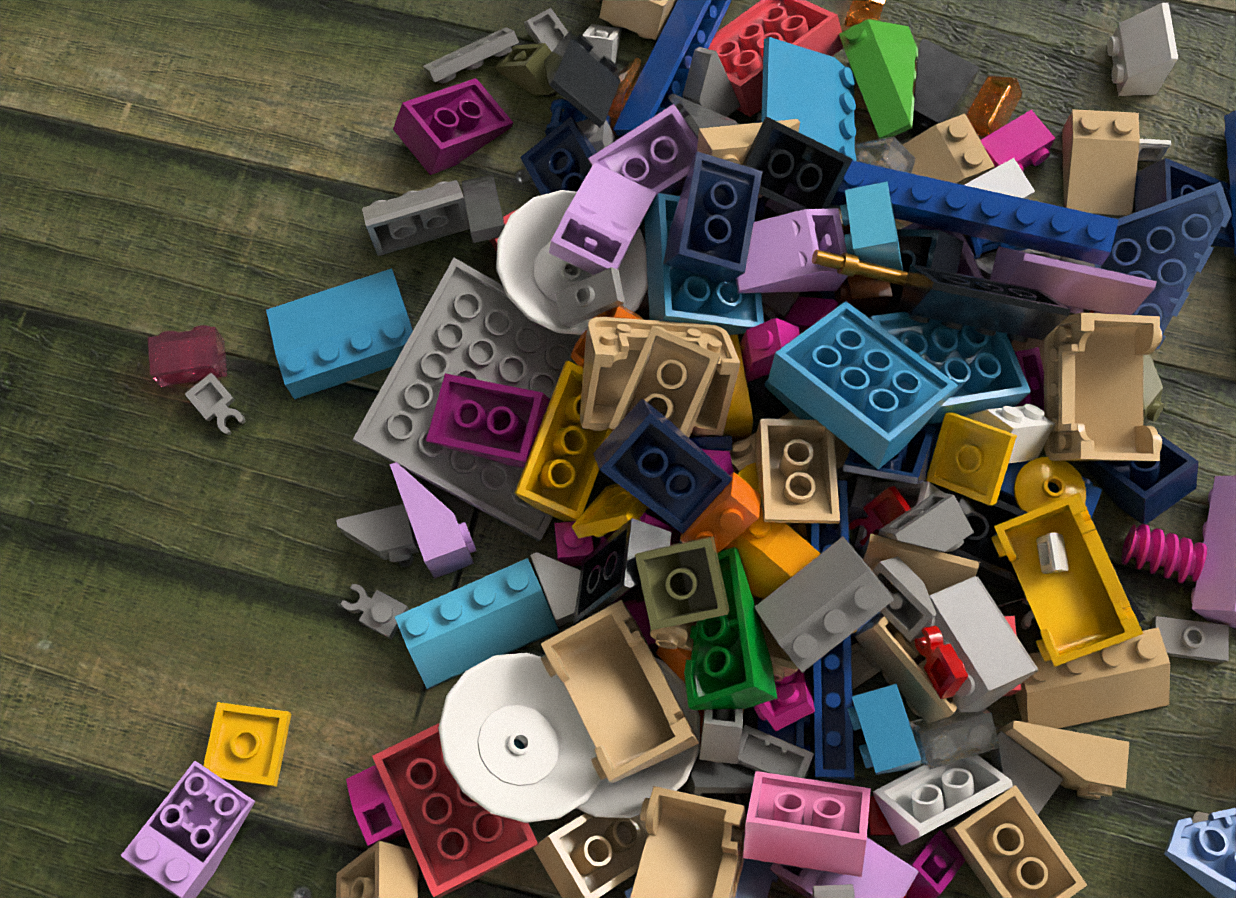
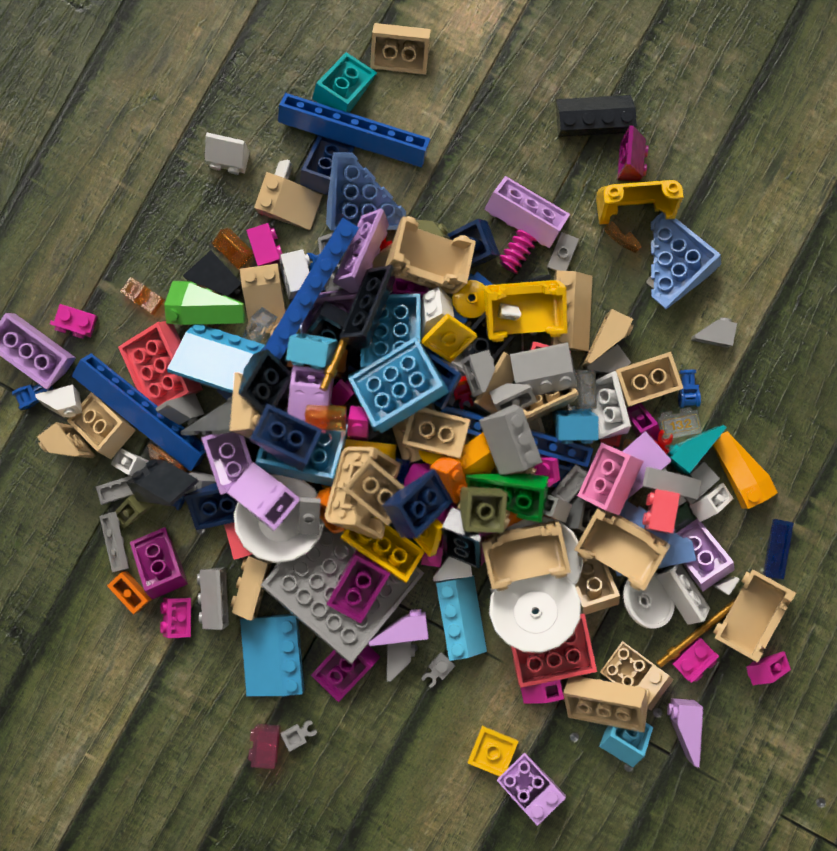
camera: 75 degrees left, 15 degrees up
dark grey slope [462,174,505,243] -> none
red plate [914,625,968,699] -> none
none -> orange brick [107,571,152,614]
none -> dark pink bracket [160,598,191,638]
none -> tan slope [230,555,272,621]
none -> clear orange slope [305,405,346,431]
none -> magenta slope [311,644,380,702]

